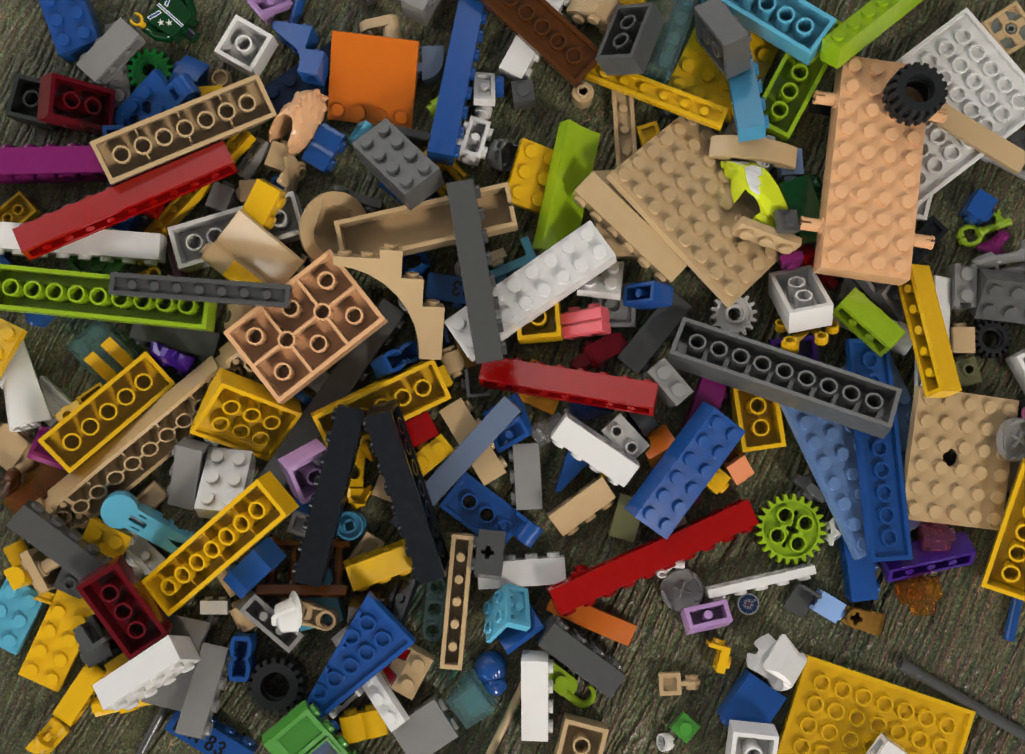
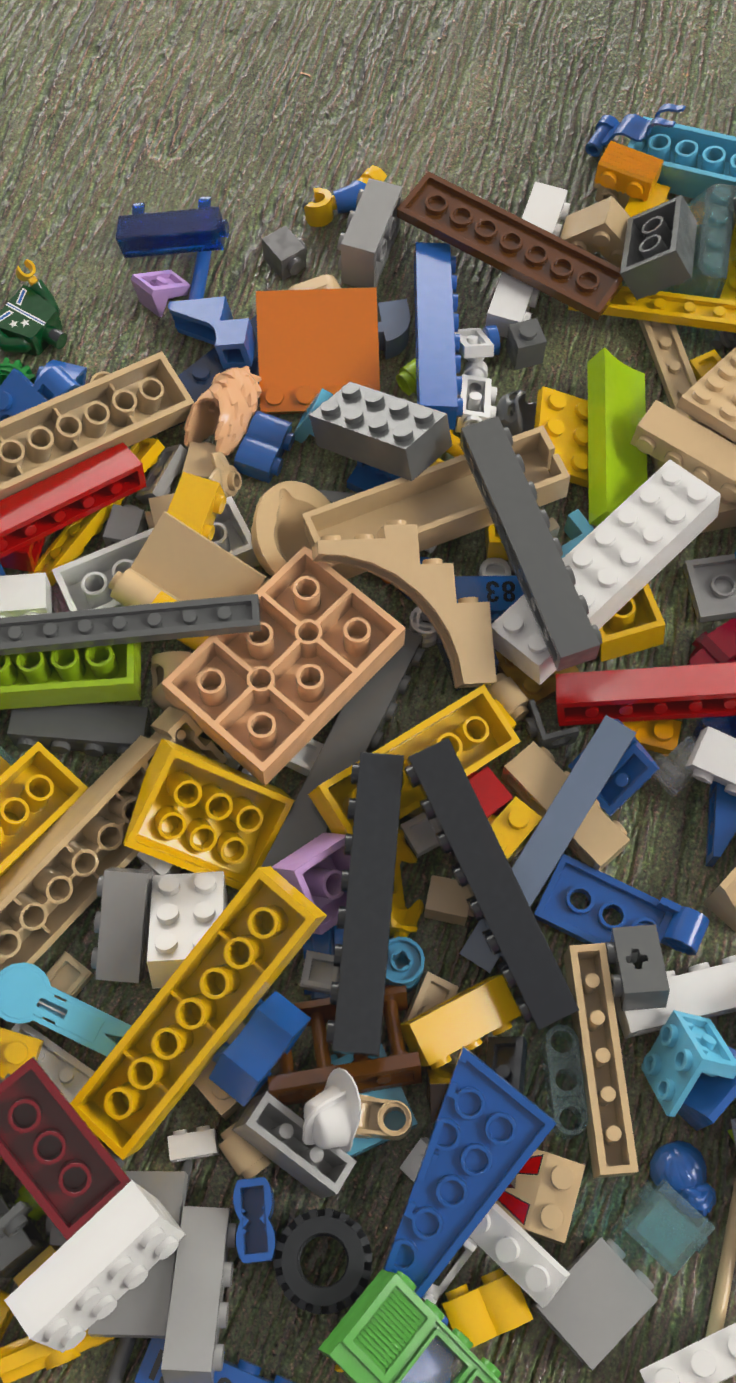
camera: 10 degrees left, 20 degrees down
dark purple plate [149,340,198,376] -> none
white brick [214,15,279,77] -> none
blue tile [295,388,314,405] -> none
blue brick [370,341,419,378] -> none
light grey brick [508,443,543,510] -> none
coral brick [561,303,611,340] -> none
tan brick [571,81,594,109] -> none
white plate [577,261,624,300] -> none

